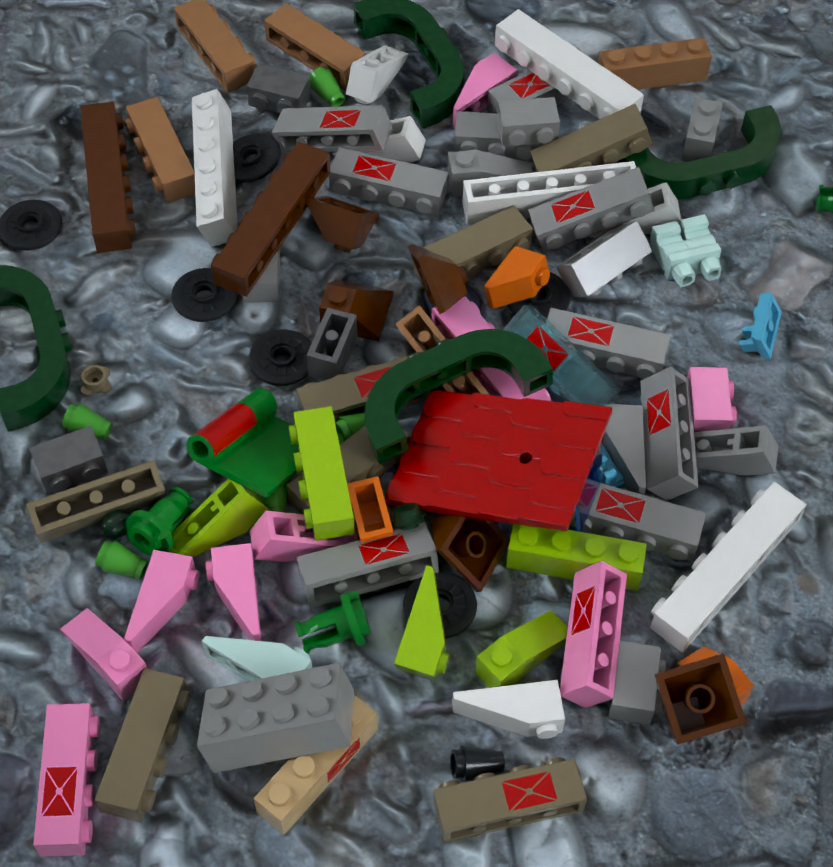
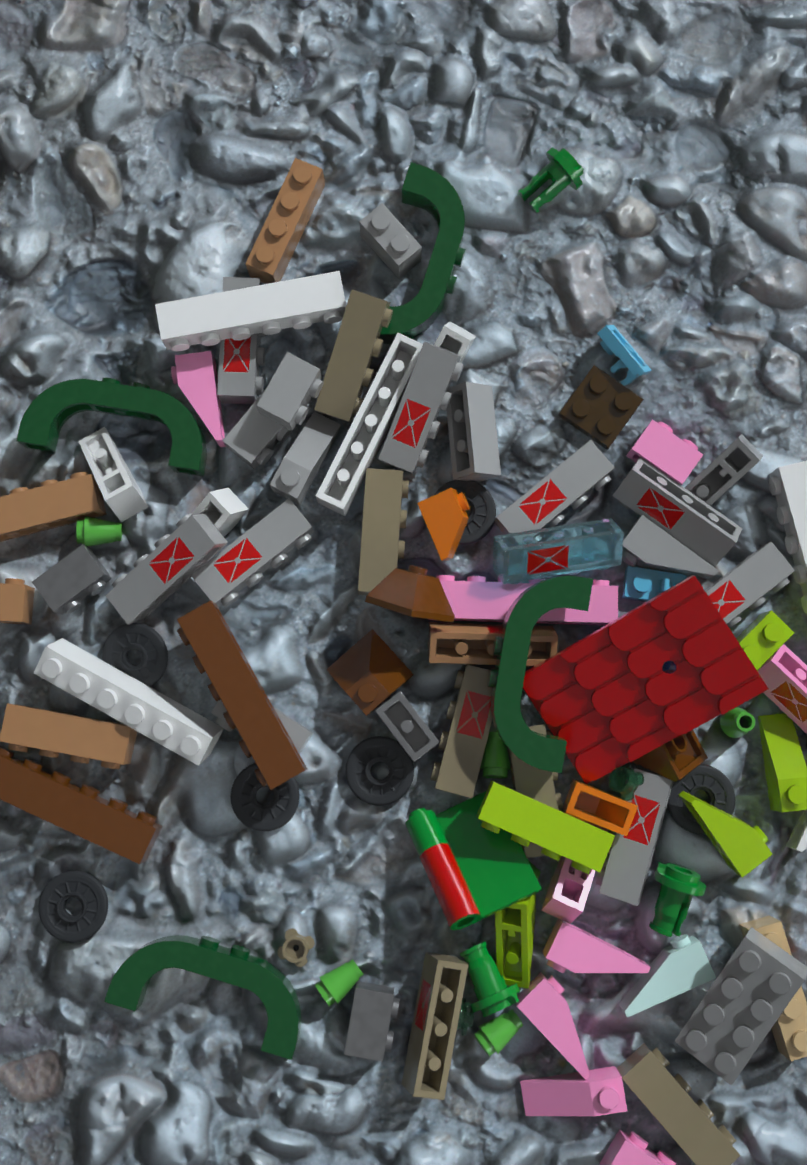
camera: 55 degrees left, 25 degrees up
reddish brown slope [306,196,379,253] -> none
light aqua hips [649,214,722,287] -> none
none -> dark brown plate [558,365,644,450]
none -> bright green cone [720,707,755,738]

